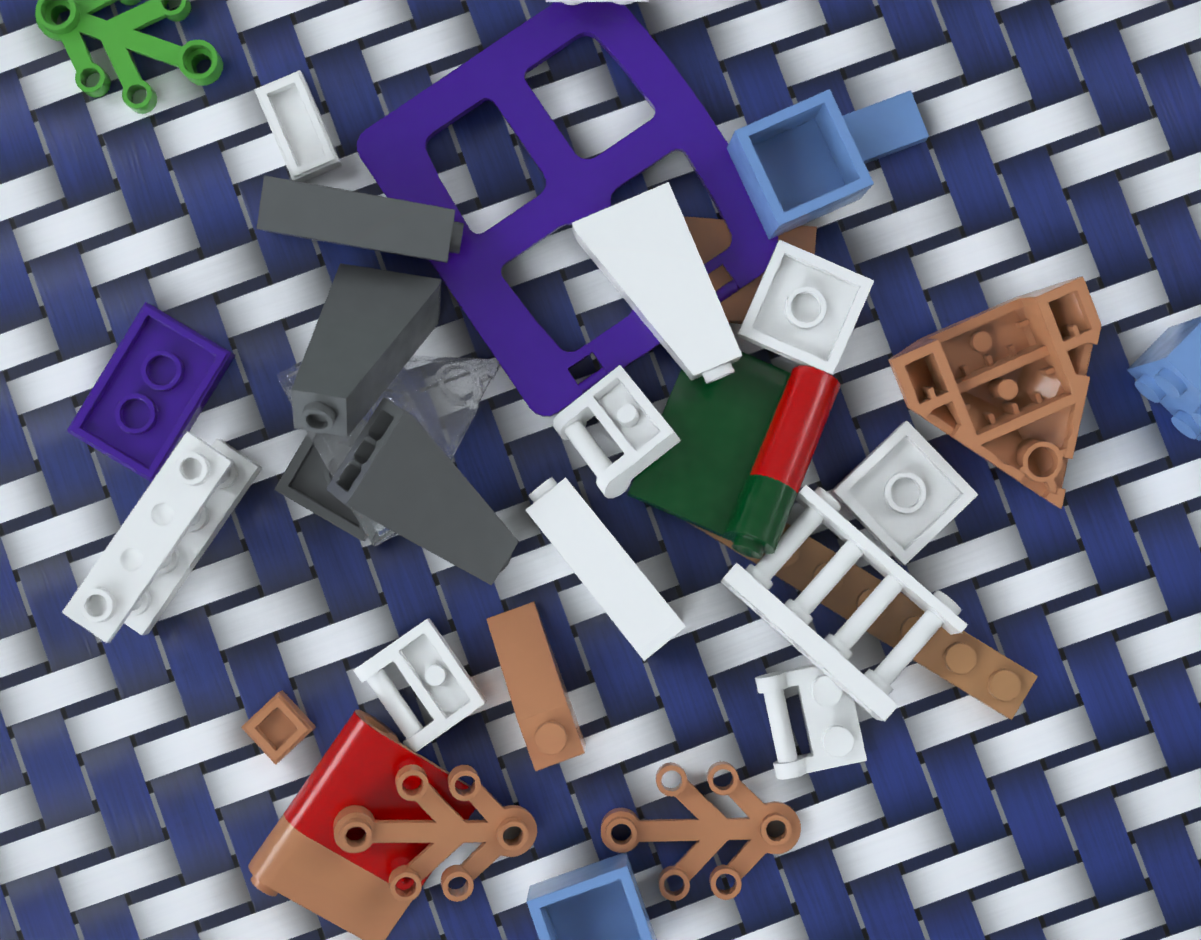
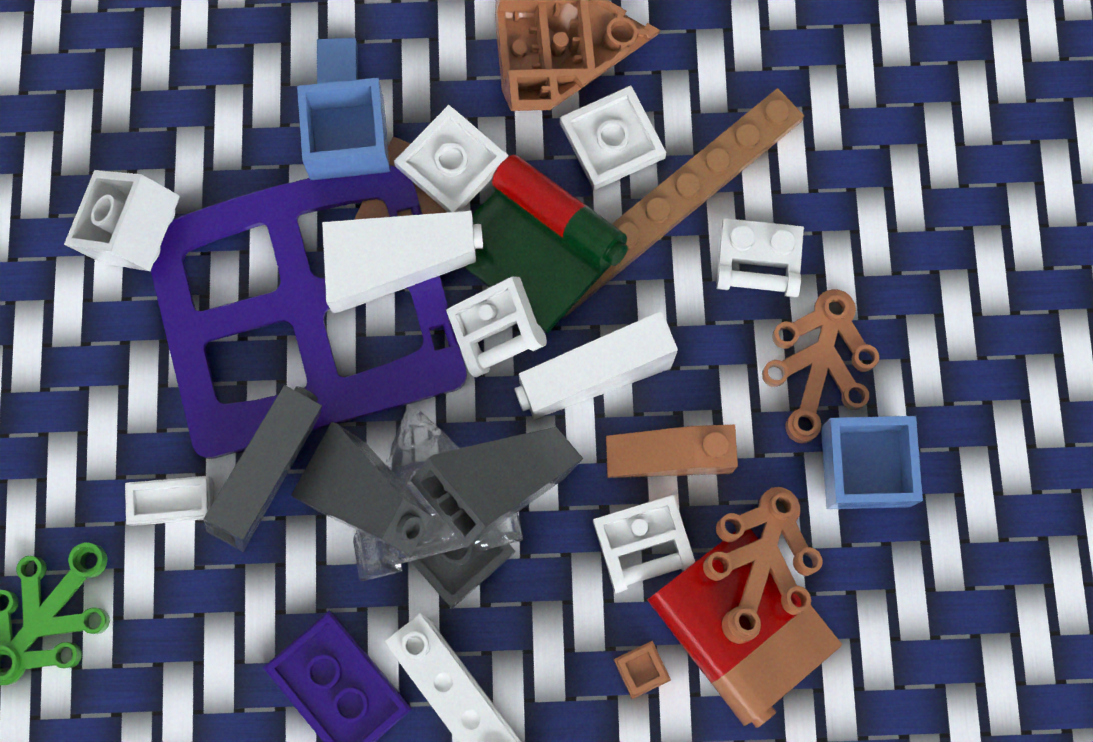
camera: 75 degrees left, 10 degrees down
white fence [721,485,968,721] -> none

